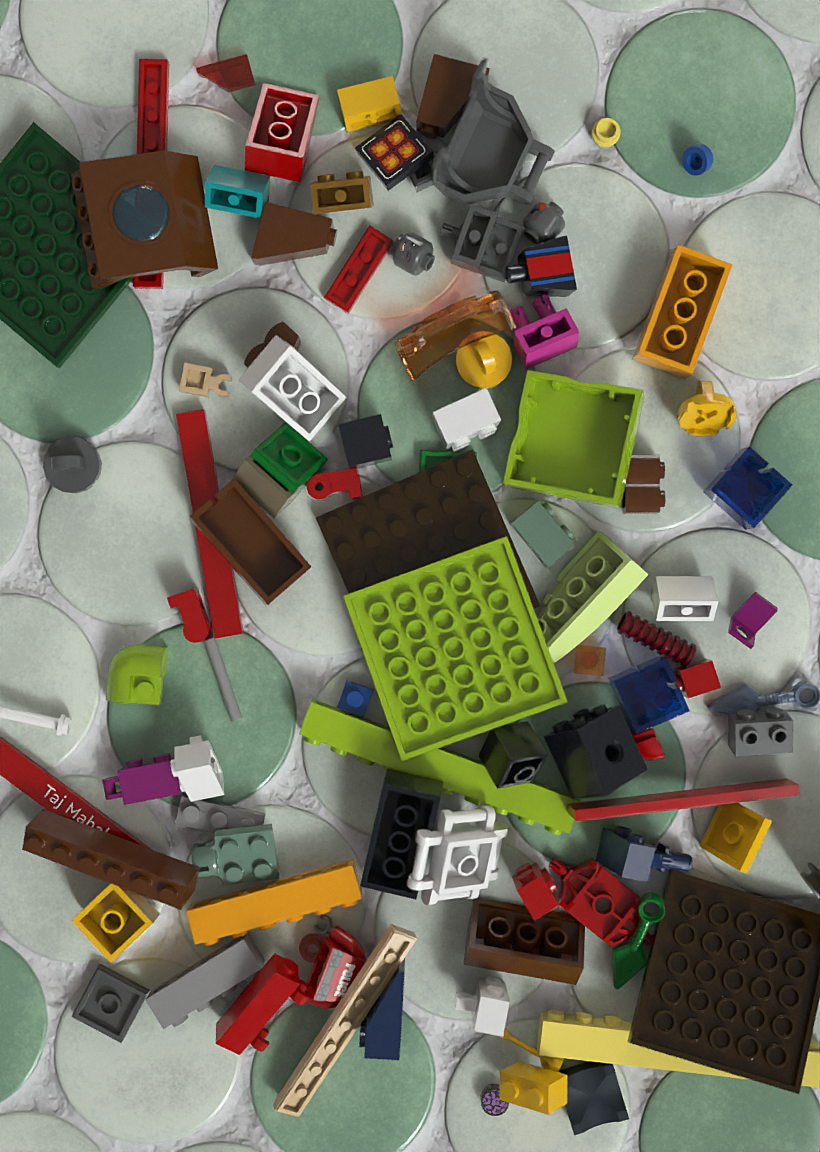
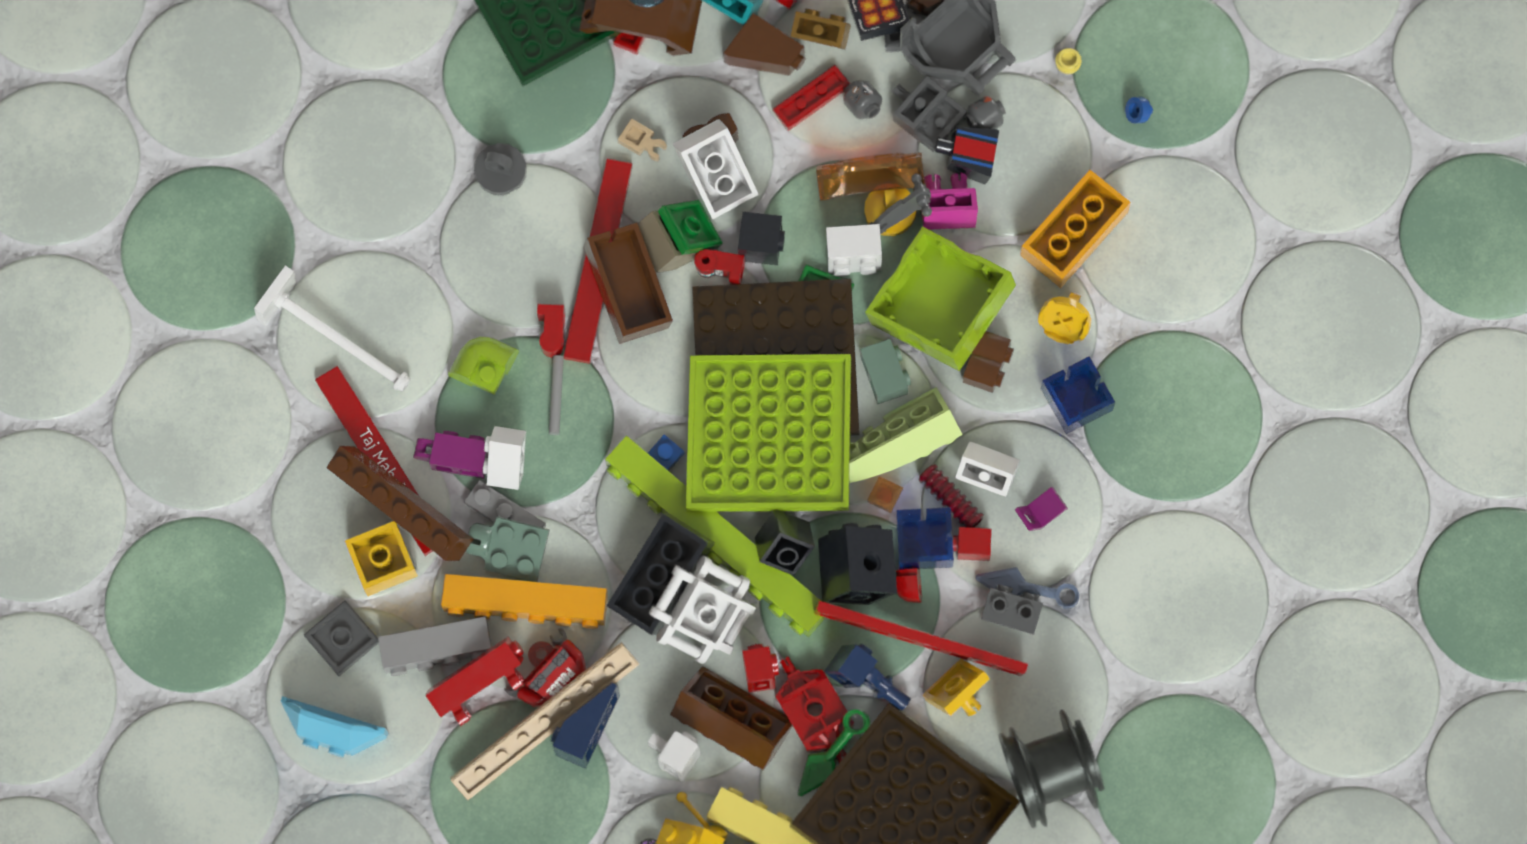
camera: 20 degrees right, 15 degrees down
none -> medium azure wedge [281,696,388,757]
none -> dark grey piece [869,174,932,234]

